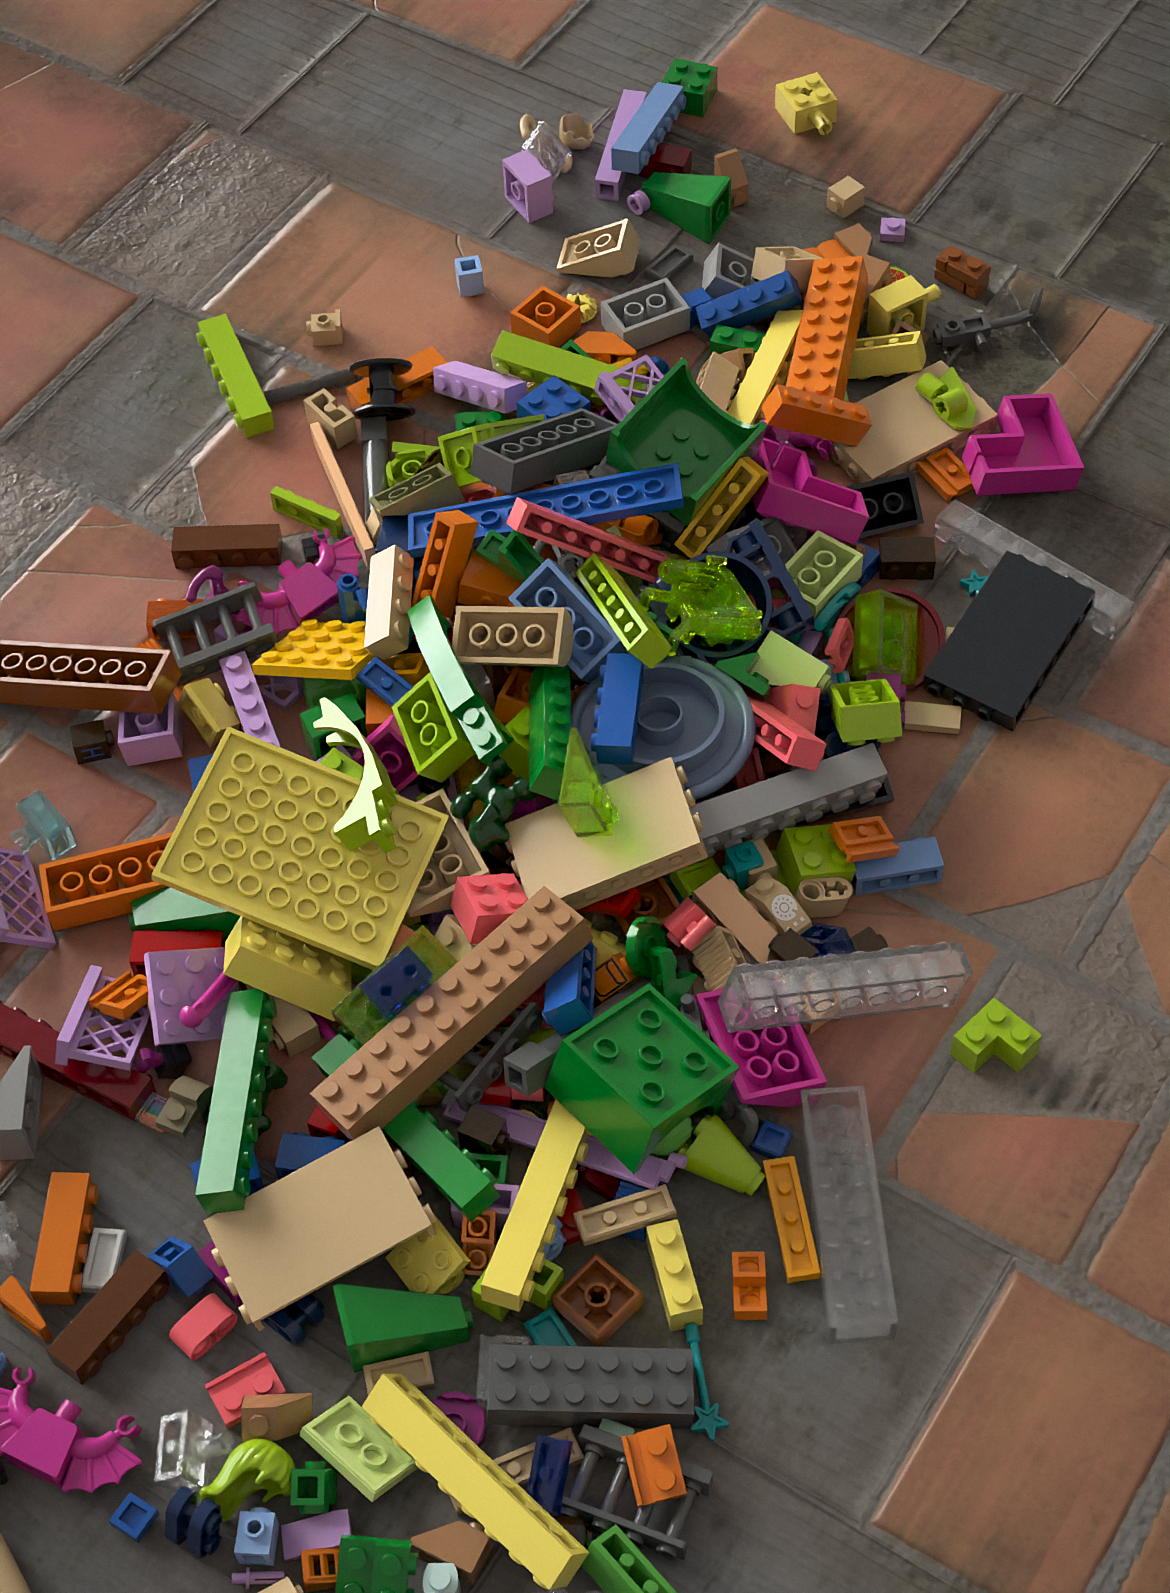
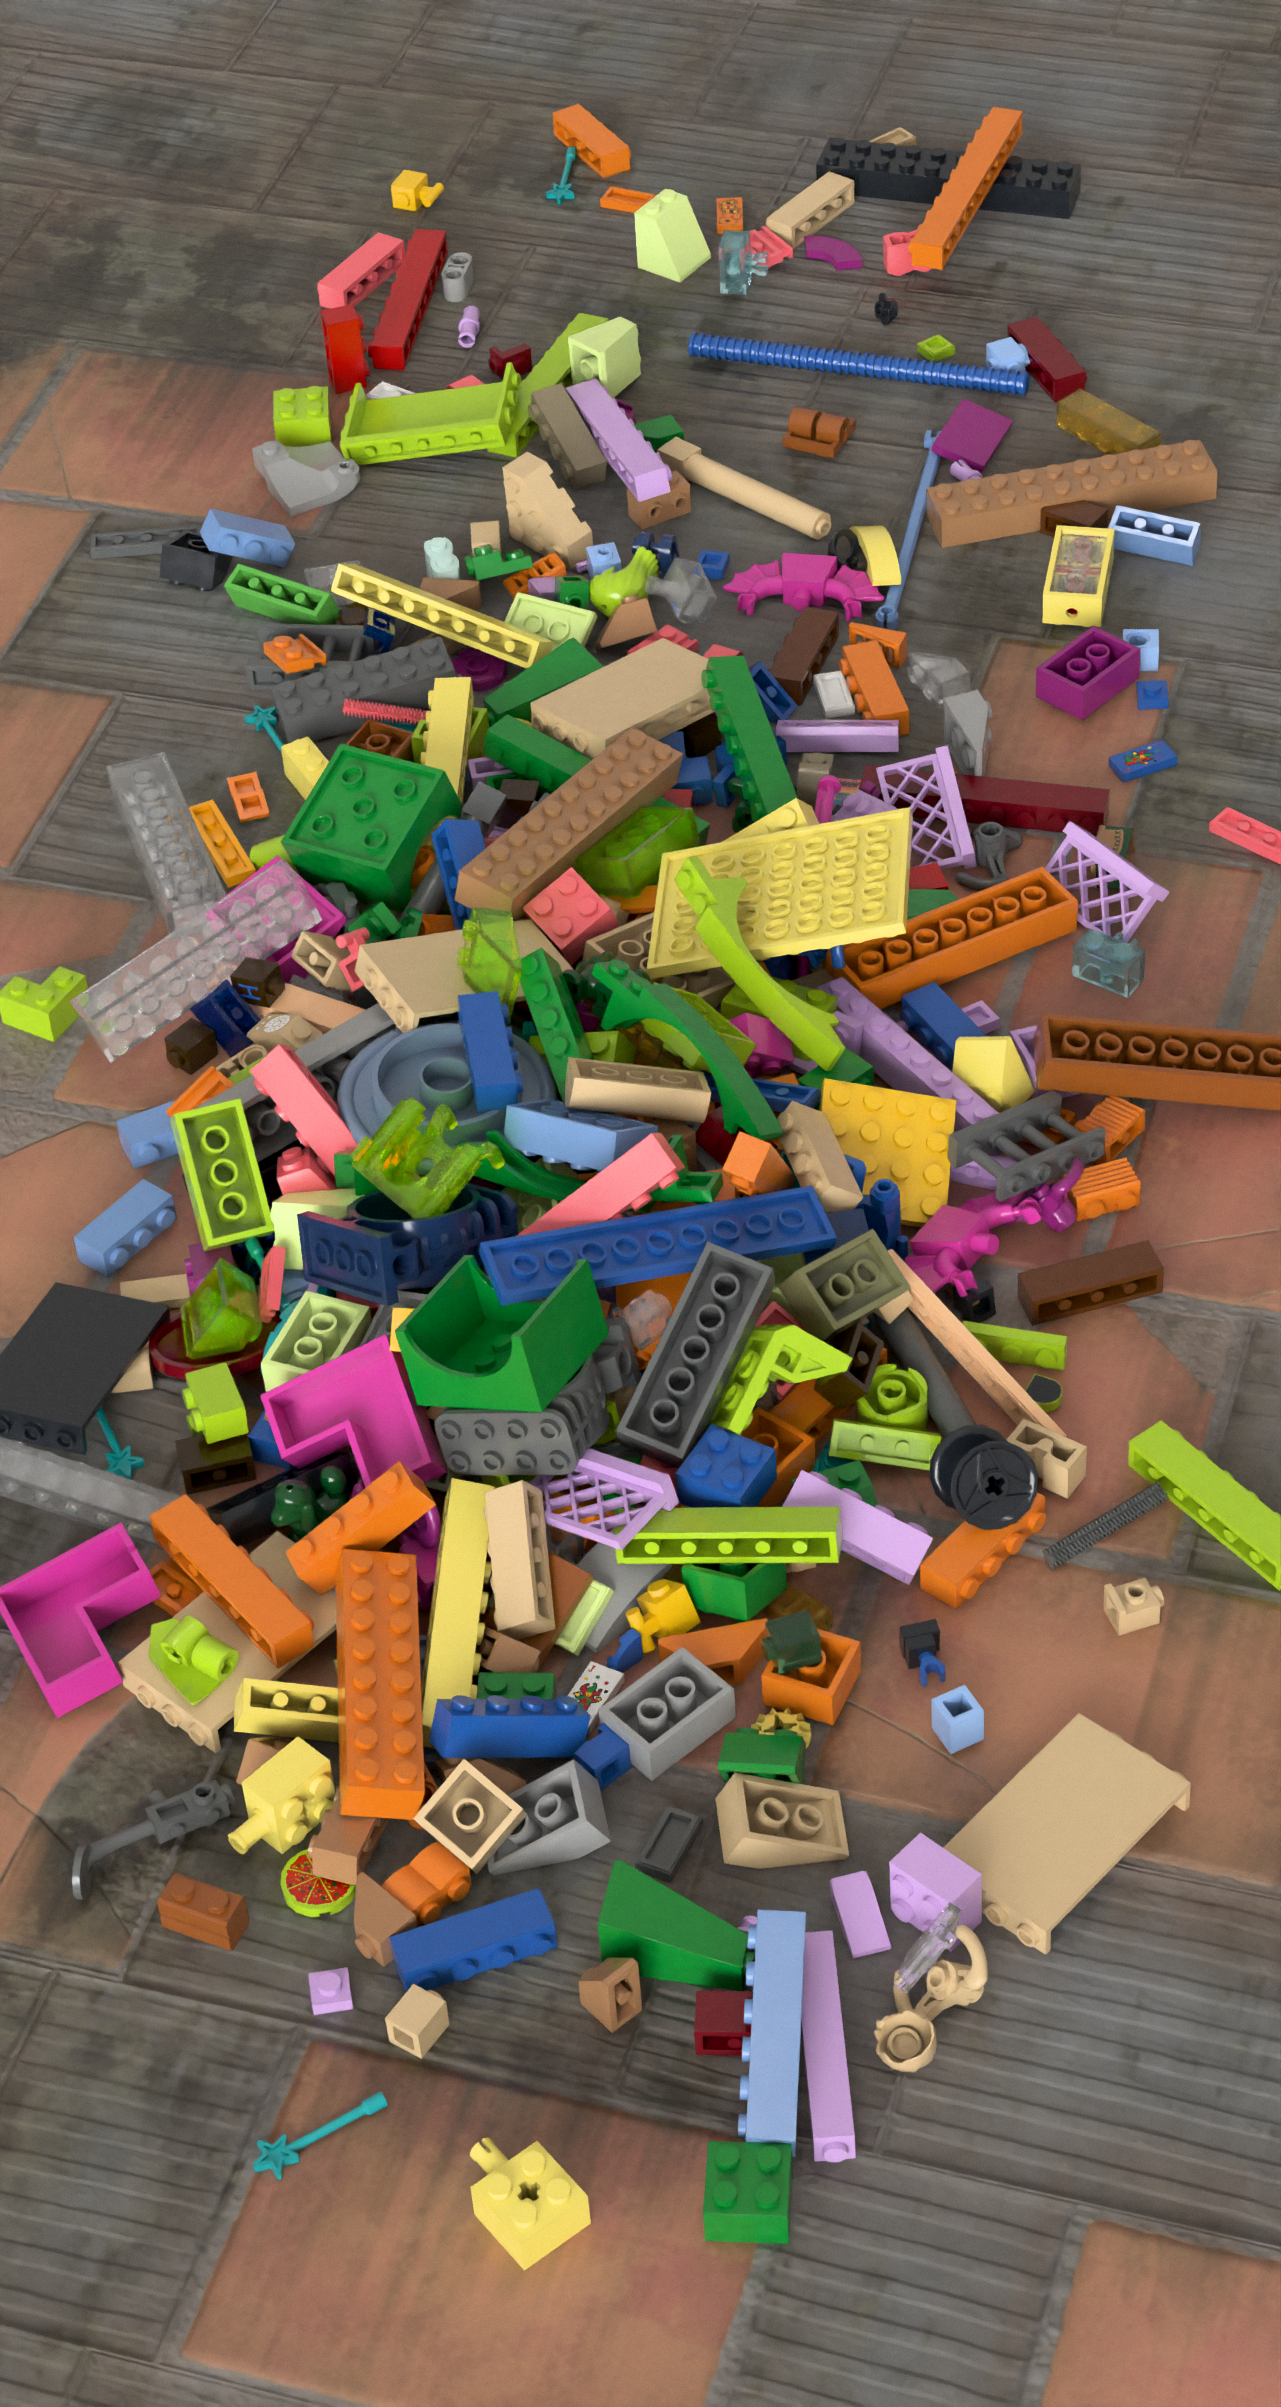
camera: 165 degrees right, 10 degrees down
orange plate [88,971,149,1020] -> none
clear blue brick [359,946,433,1020] -> none
lime brick [575,553,672,669] -> none
none -> medium blue brick [74,1179,177,1277]
none -> orange brick [149,1494,314,1669]
none -> lime brick [182,1363,249,1444]
none -> teal piece [253,2091,388,2180]
none -> dark green animal [271,1465,349,1543]
none -> coral axle [342,698,429,726]
none -> blue brick [389,1888,558,1992]
none -> white tile [568,1661,625,1735]
none -> blue plate [712,764,737,808]
none -> green slope [718,1728,806,1785]
none -> clear green brick [761,1610,822,1674]
none -> lavender fence [776,720,899,752]
none -> lavender slope [830,1871,891,1959]
none -> black piece [899,1619,946,1686]
none -> tan panel [943,1713,1191,1955]
none -> dark grey piece [955,822,1022,890]
none -> lavender plate [961,1000,1000,1034]
none -> black tile [1025,1374,1062,1412]

